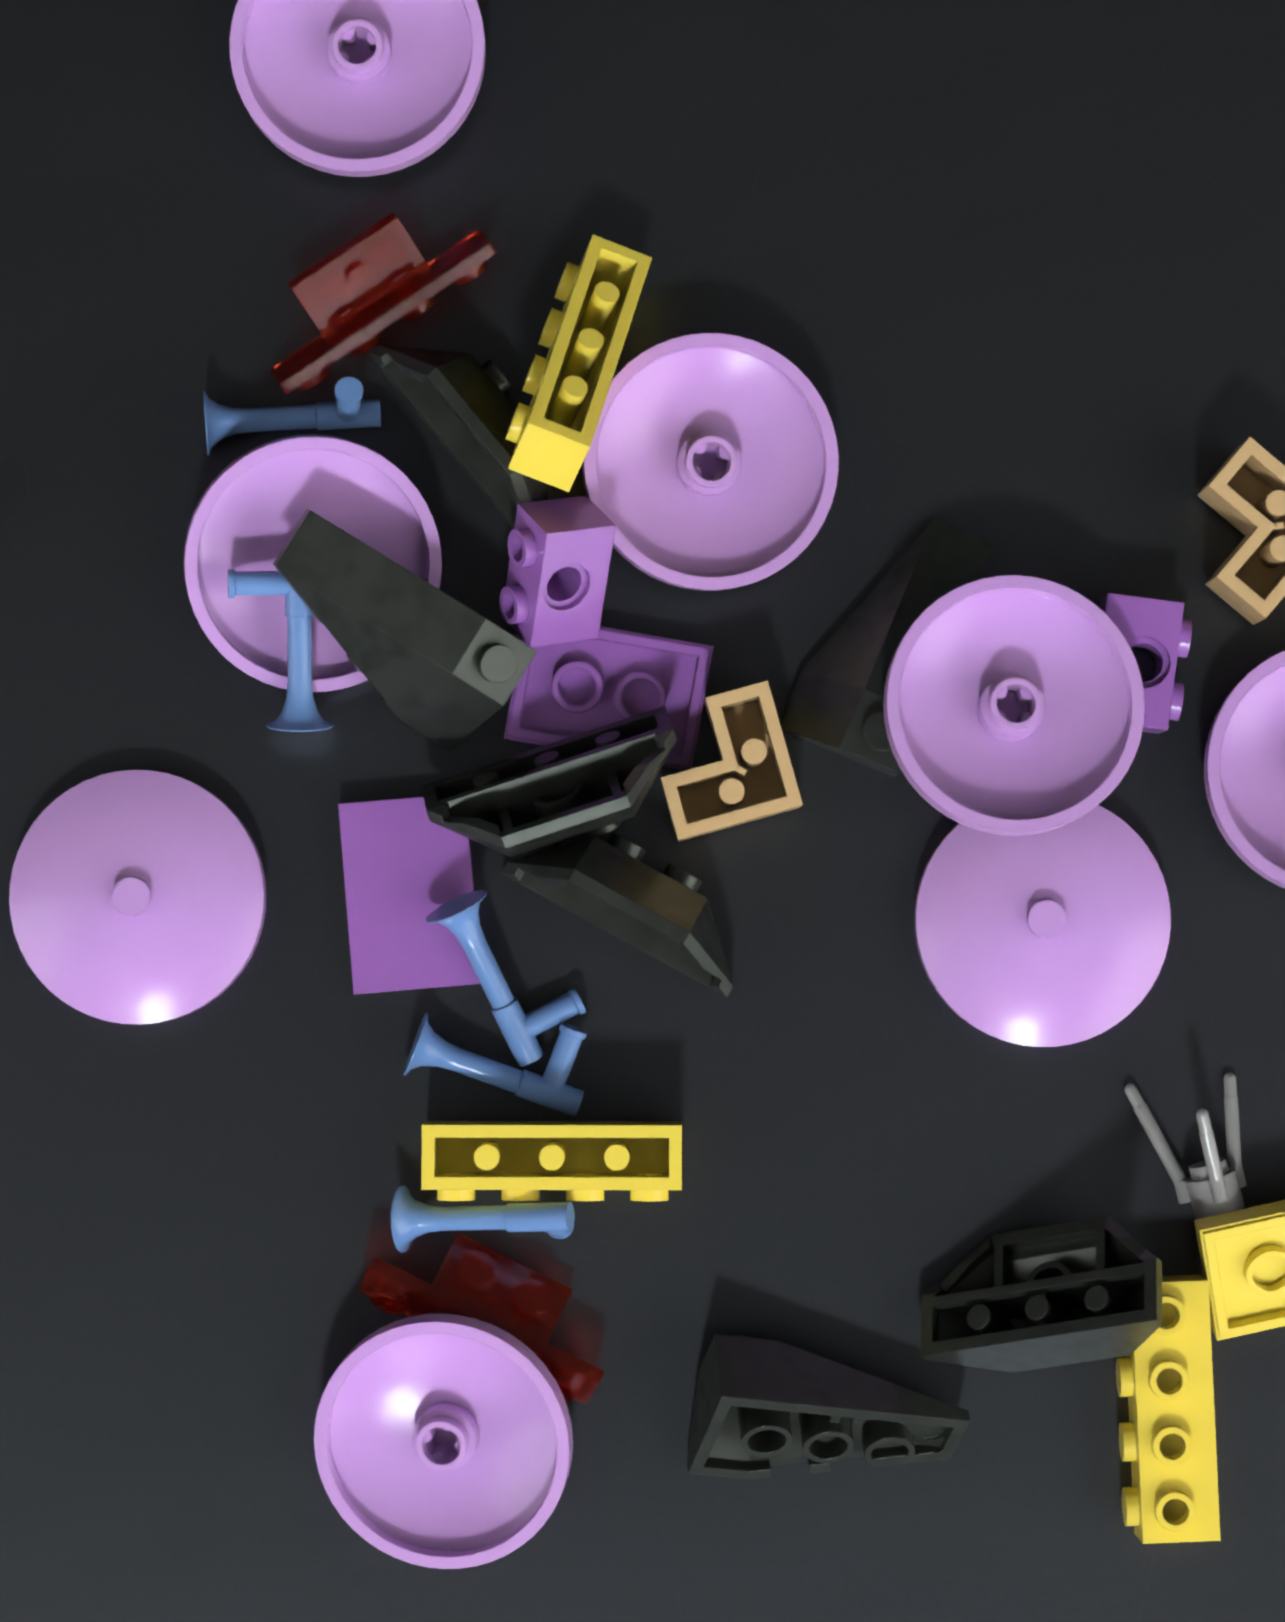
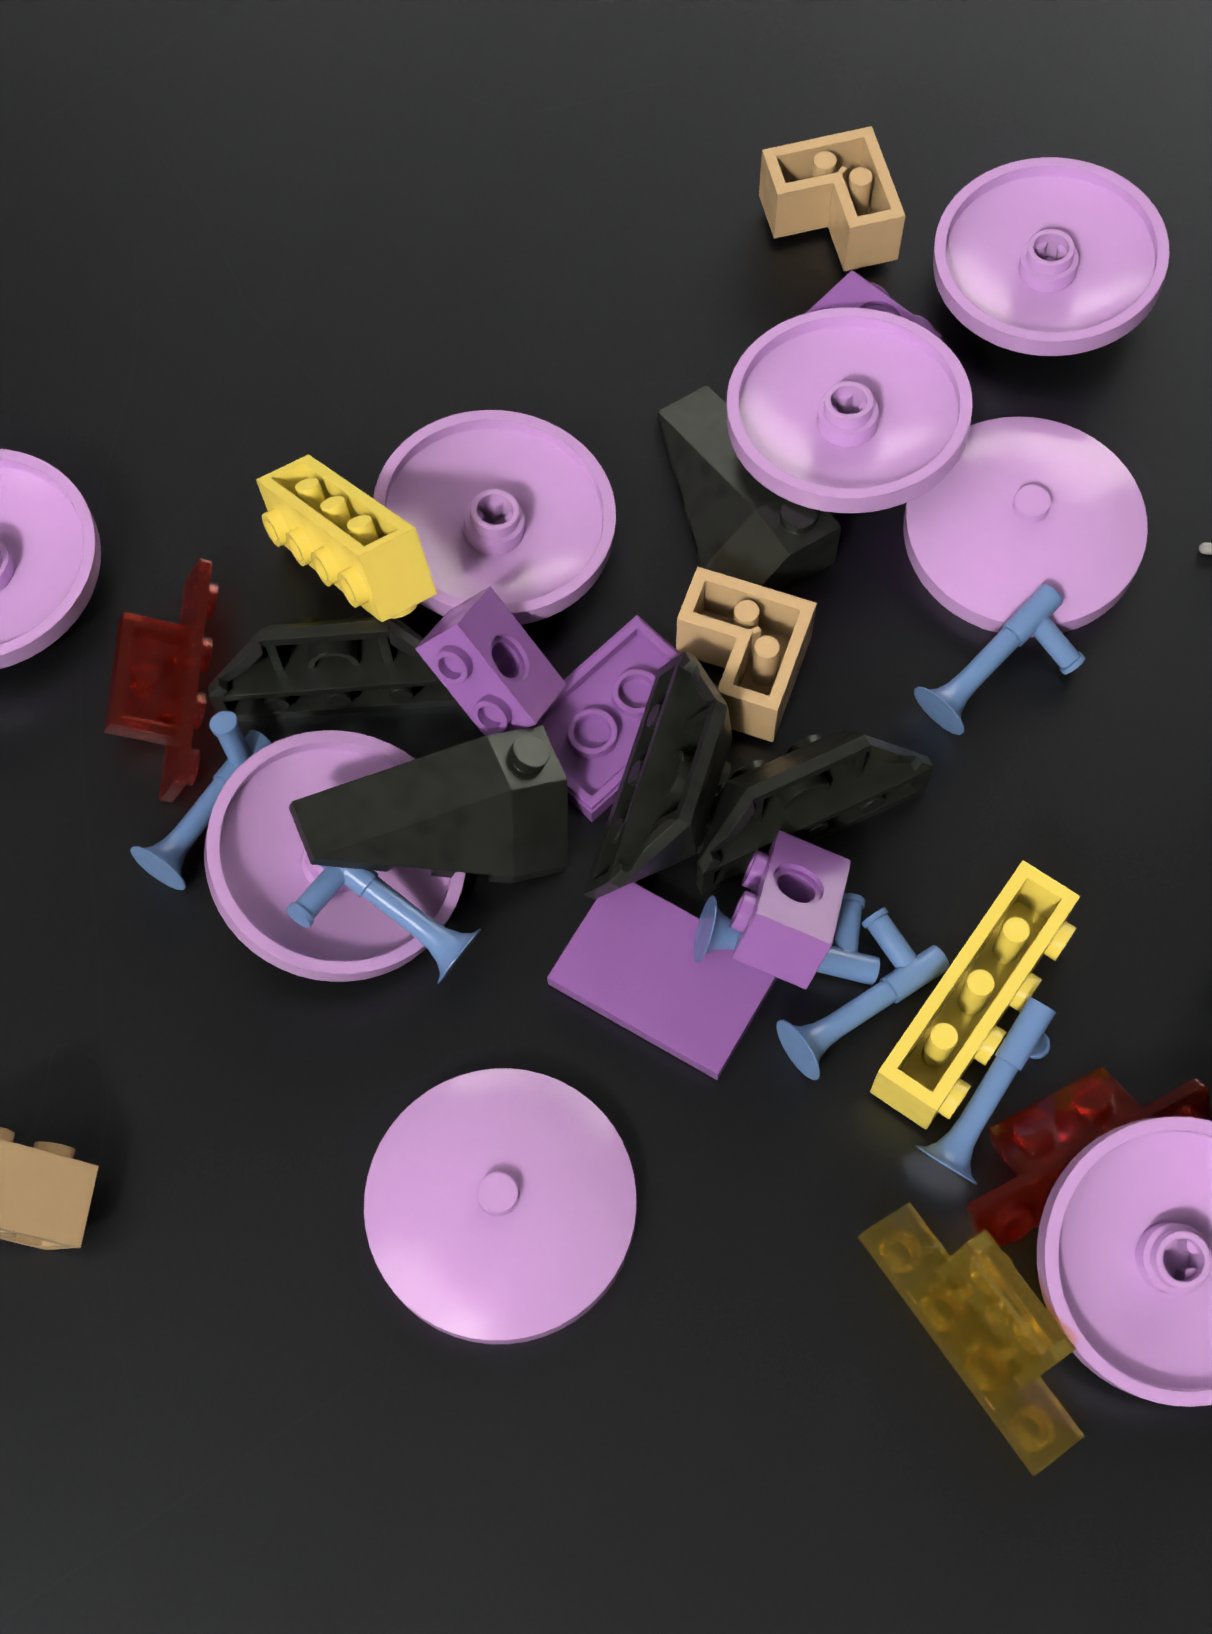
camera: 55 degrees left, 20 degrees down
none -> medium lavender brick [729,830,851,989]
none -> clear yellow bracket [858,1202,1084,1476]
none -> medium blue piece [914,584,1085,735]

